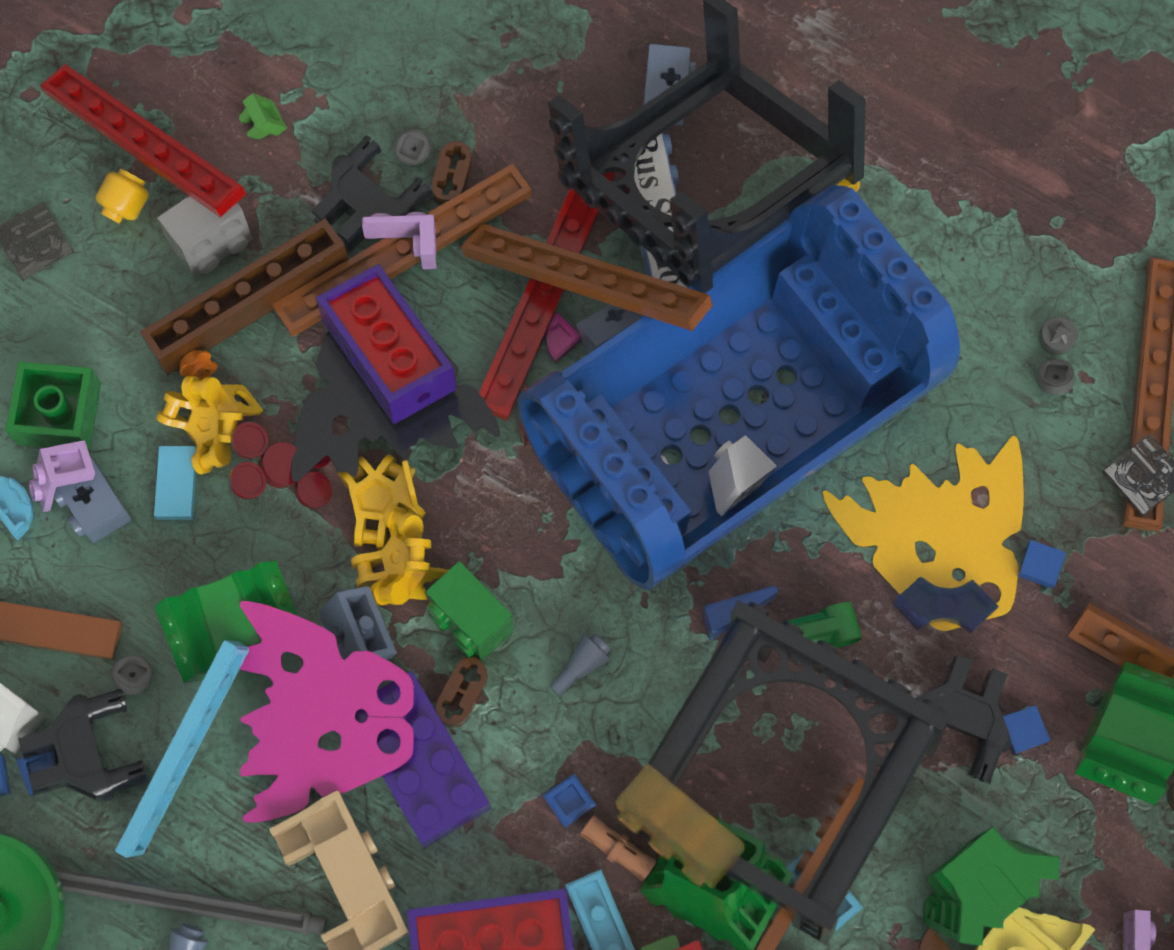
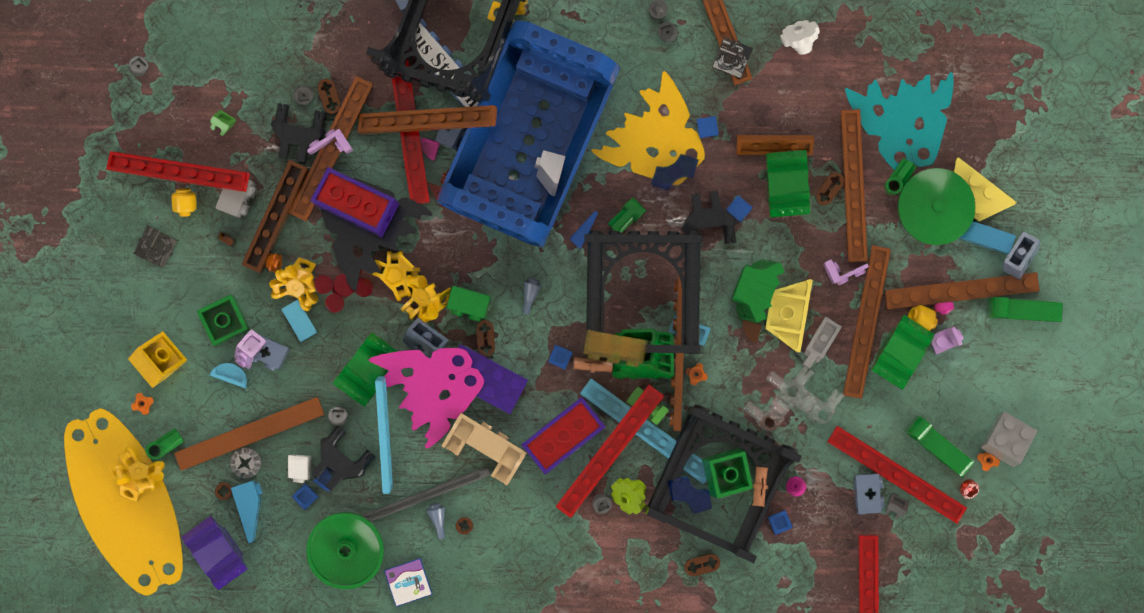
camera: 30 degrees left, 15 degrees up
none -> reddish brown tile [217,232,237,247]

